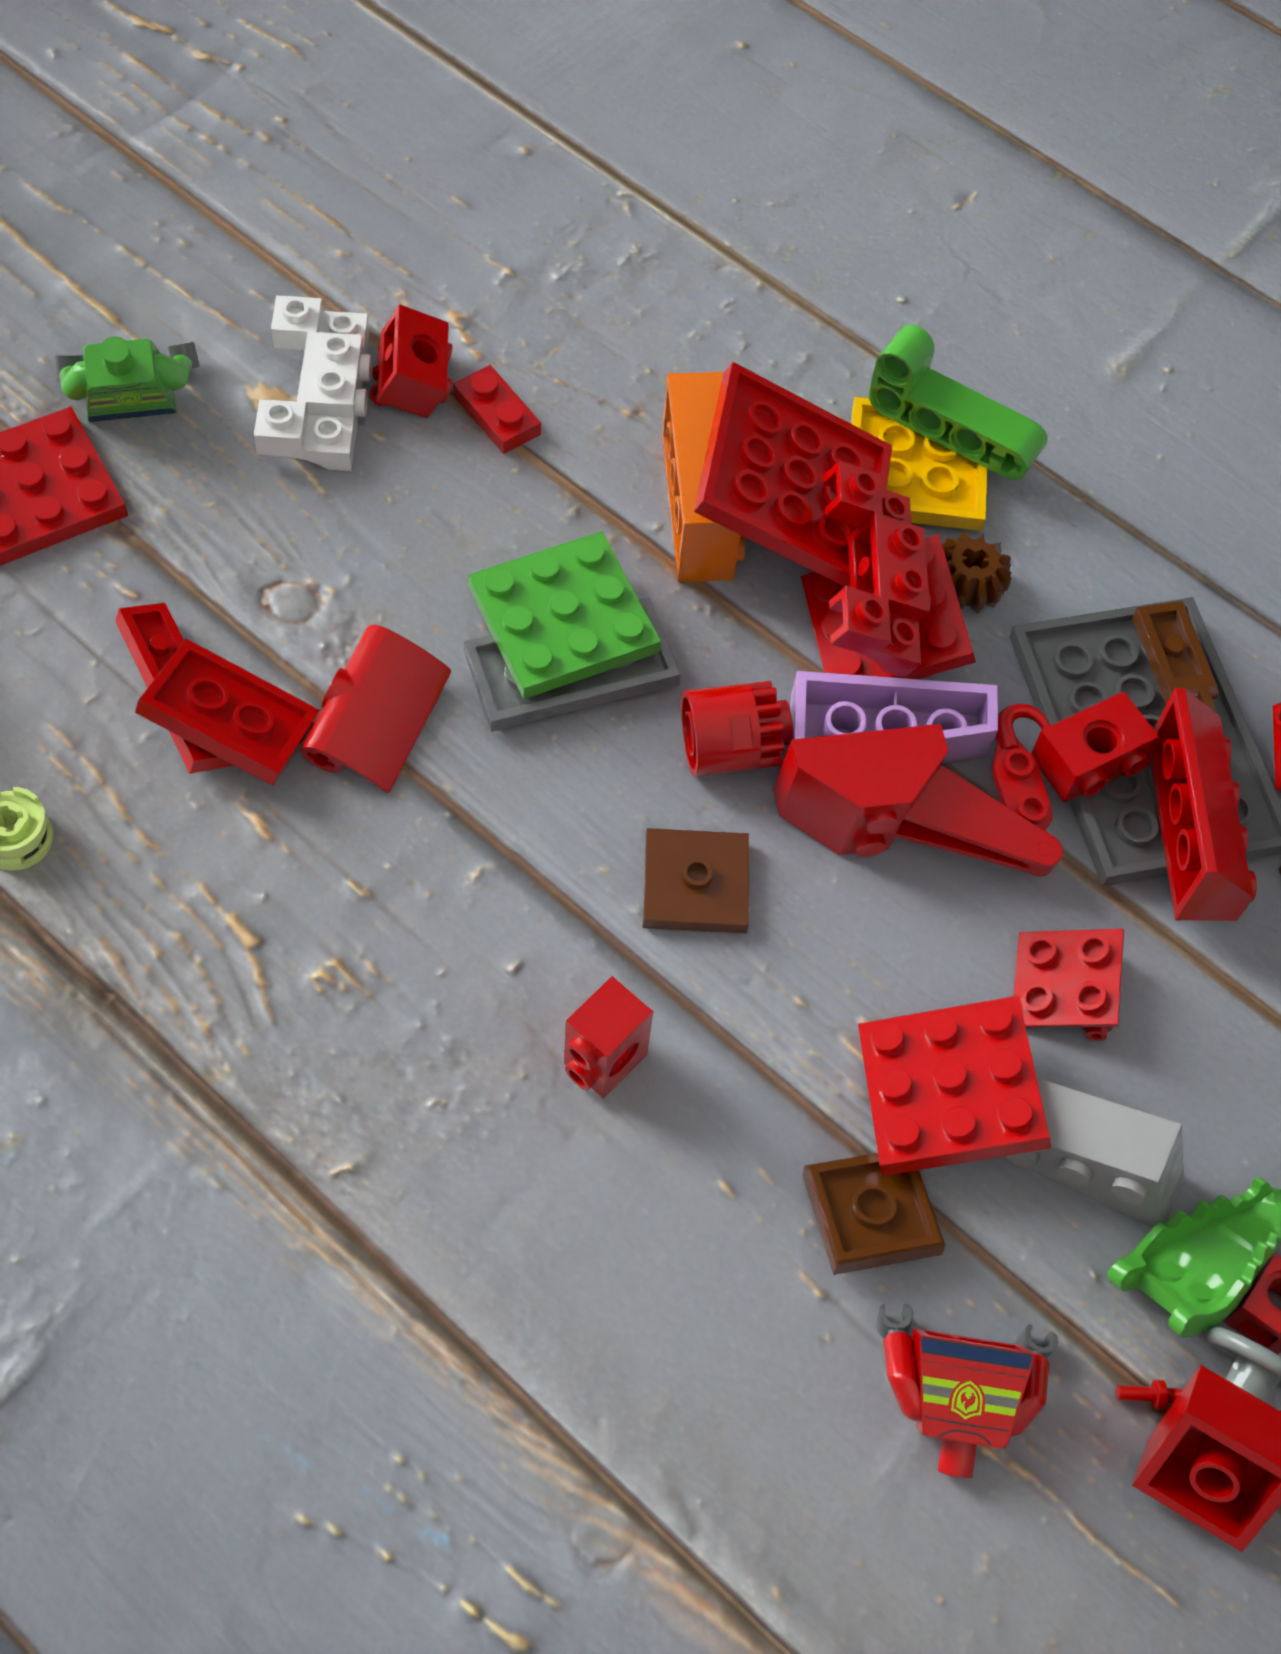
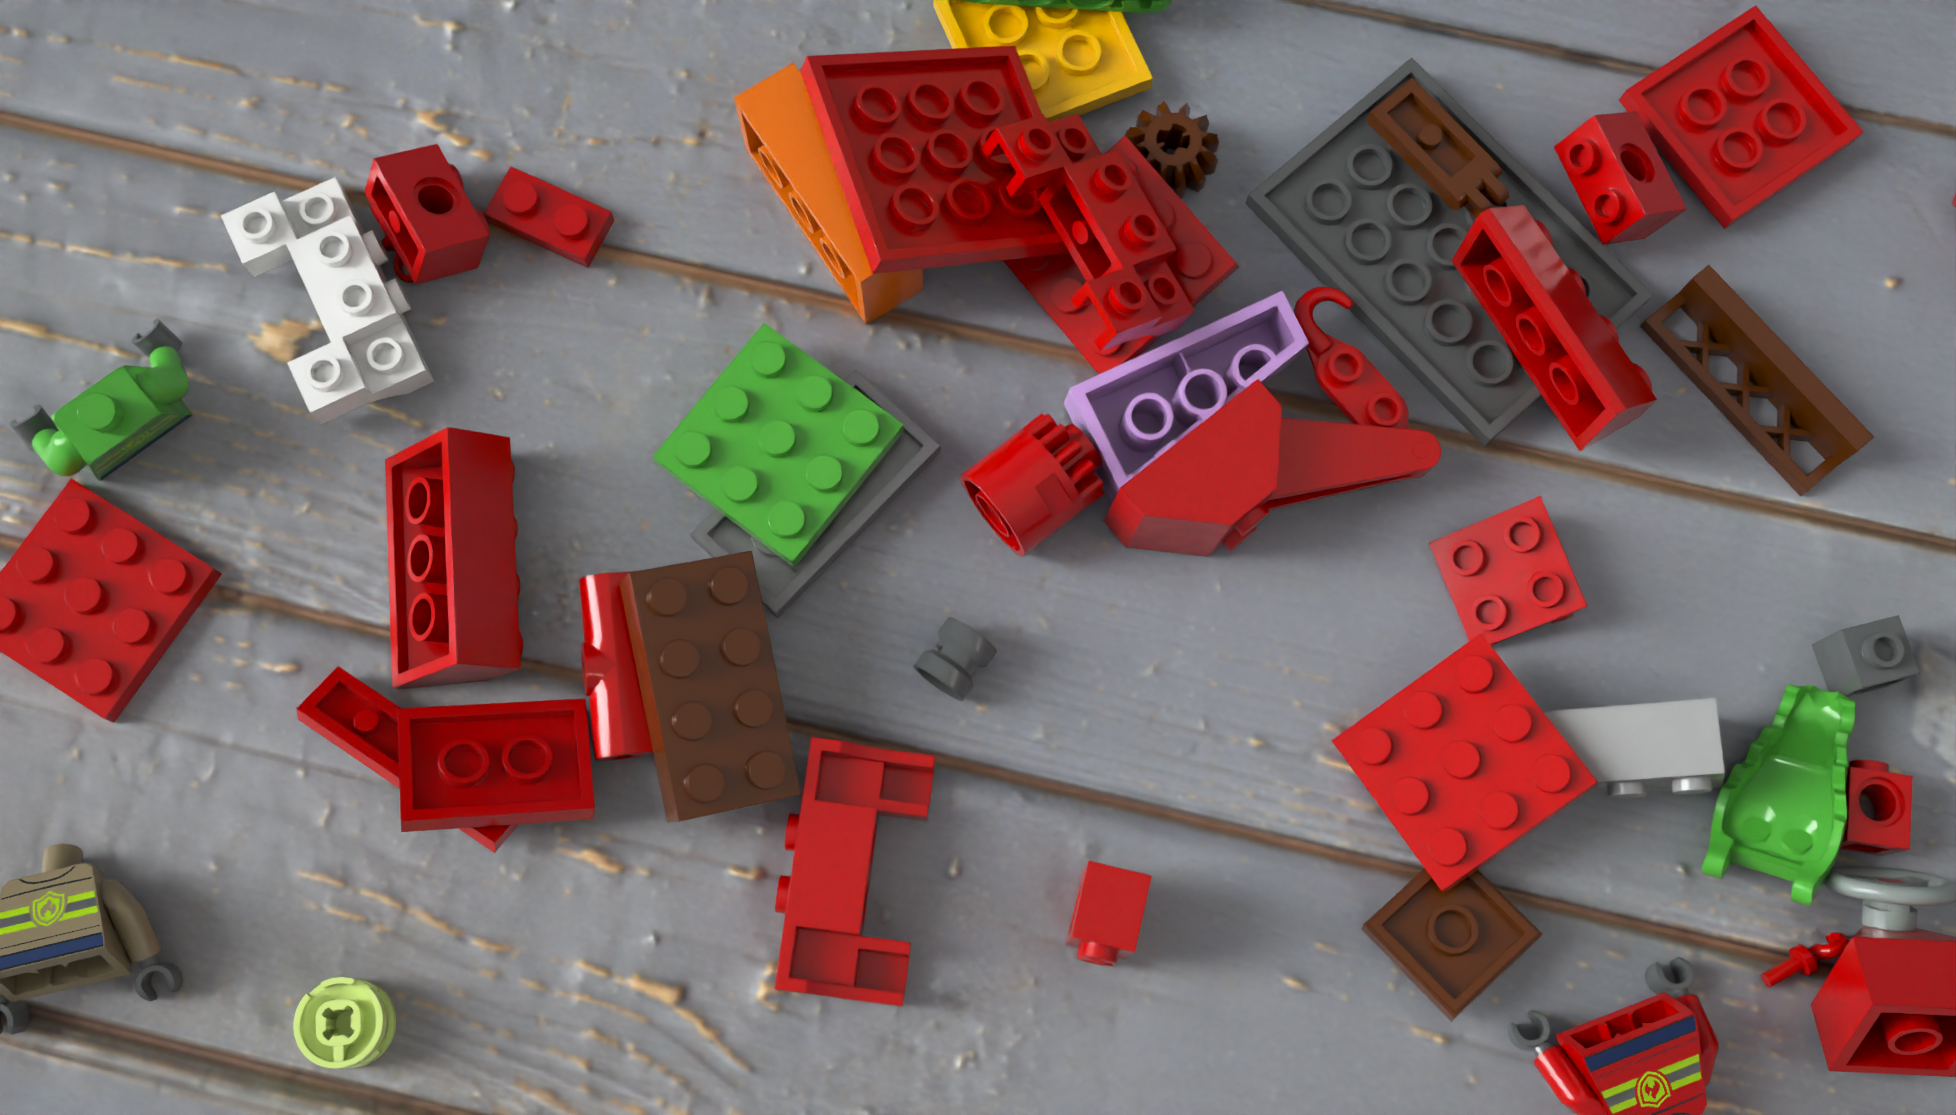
camera: 25 degrees left, 15 degrees up
reddish brown plate [643,828,749,933] -> none
red brick [1031,691,1159,802] -> none
none -> red slope [385,427,523,689]
none -> reddish brown brick [619,551,802,823]
none -> red bracket [774,737,935,1007]
none -> dark grey wheel [914,617,997,701]

